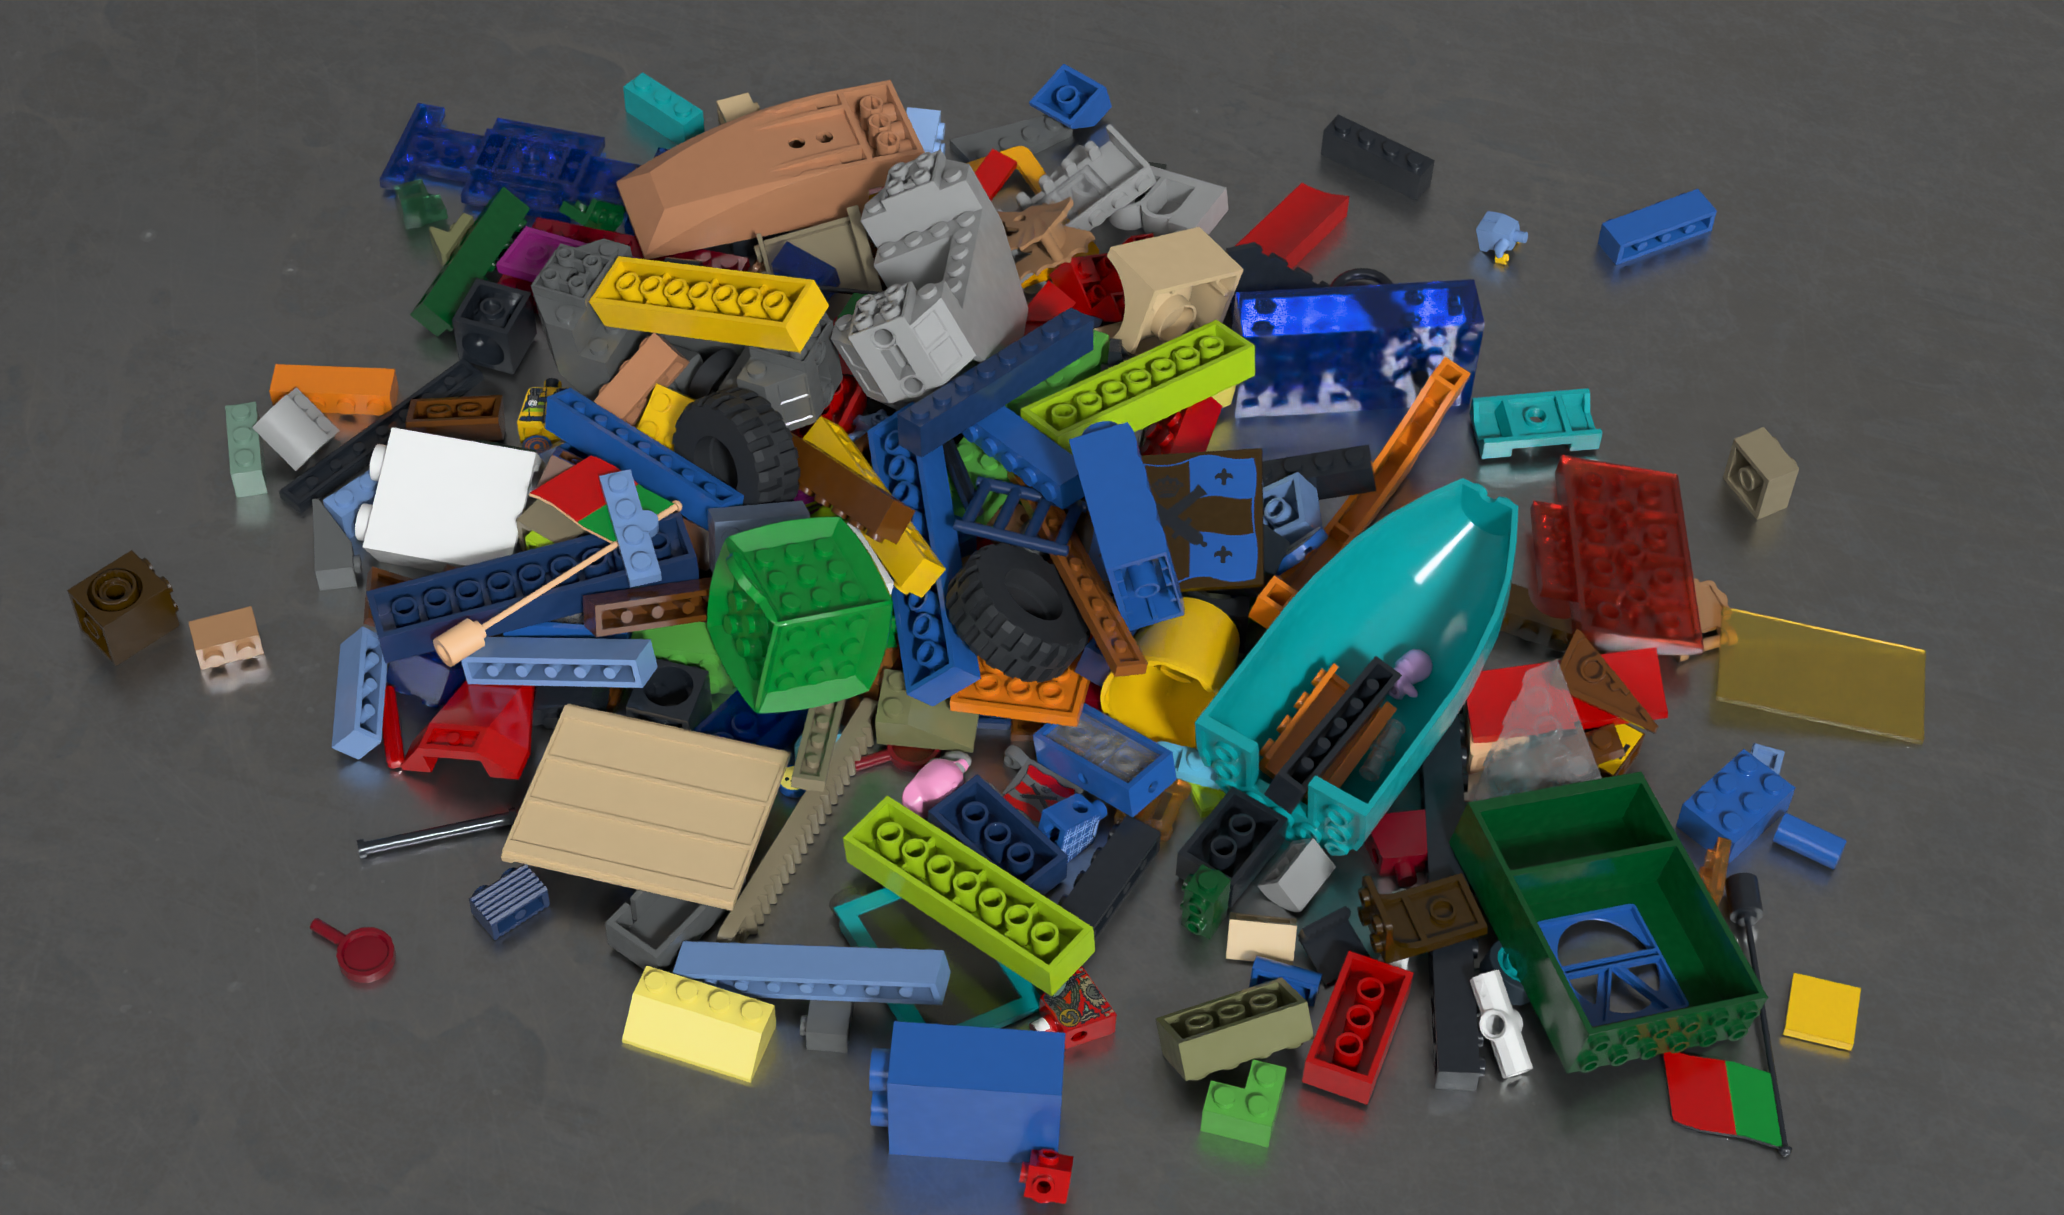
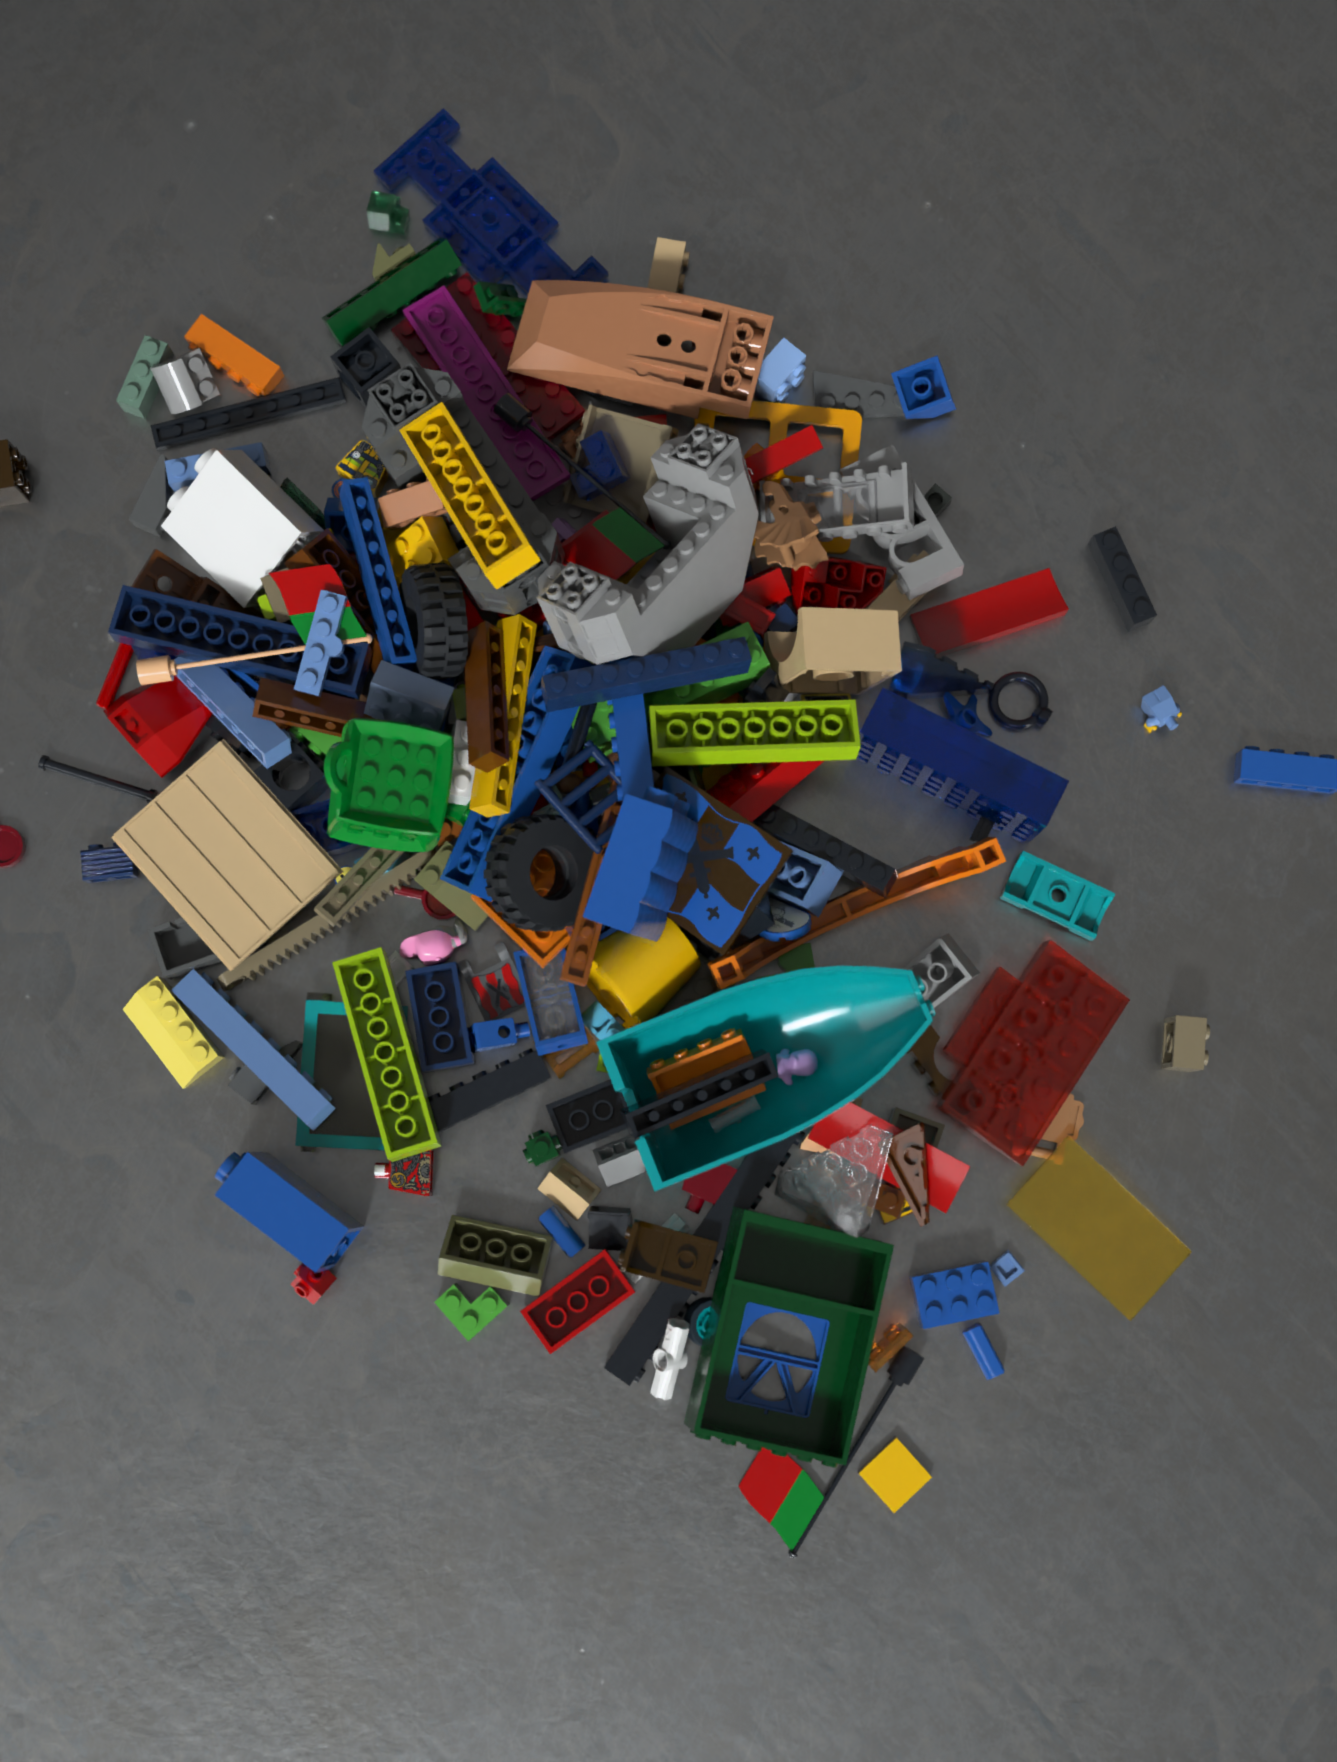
camera: 35 degrees right, 30 degrees up
medium nougat brick [188,606,264,670] -> none
medium blue brick [332,626,387,760] -> none
reddish brown slope [405,395,506,444] -> none
teal brick [623,72,705,145] -> none

